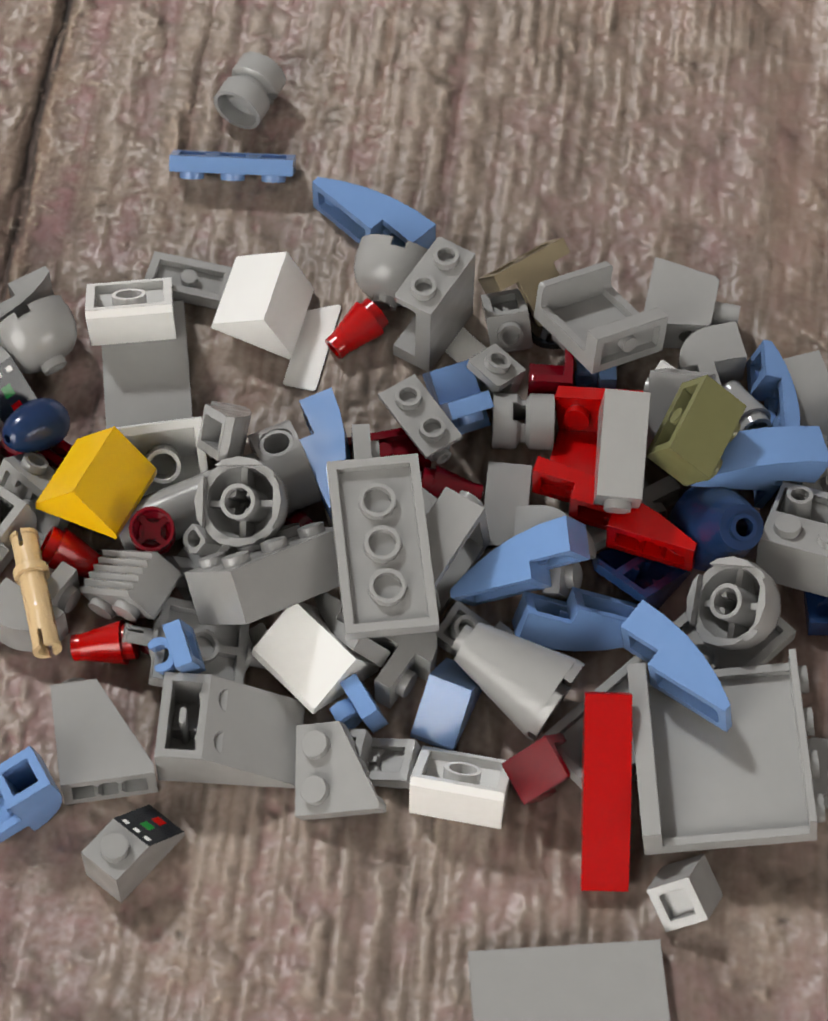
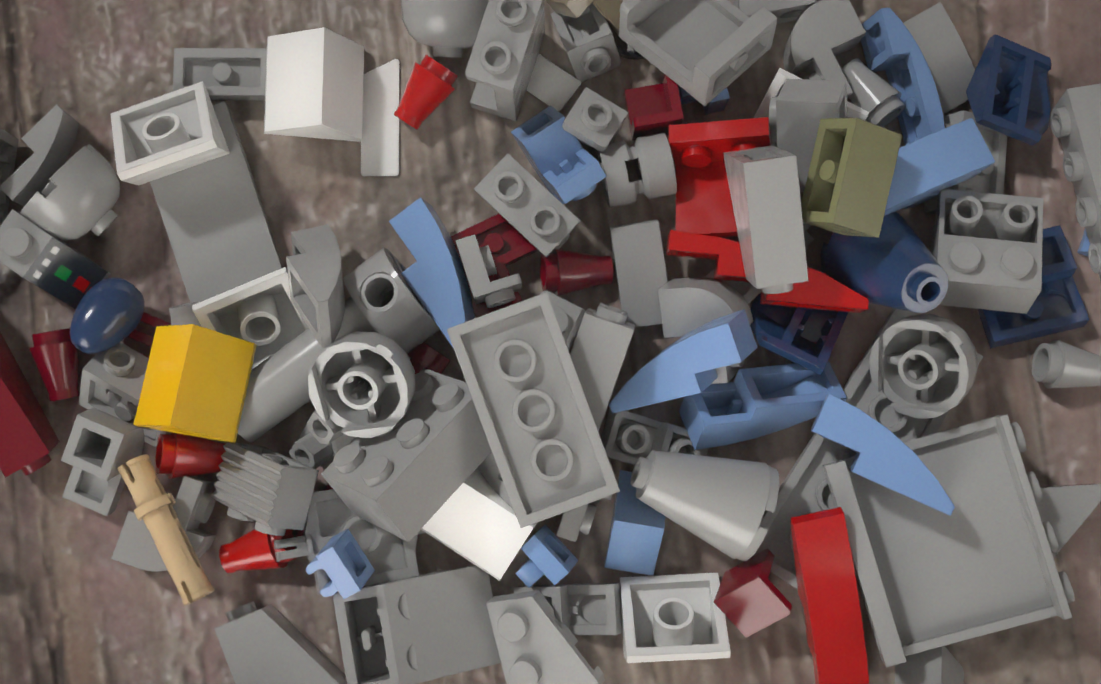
camera: 10 degrees left, 25 degrees up
dark red wheel [129,506,176,556] -> none

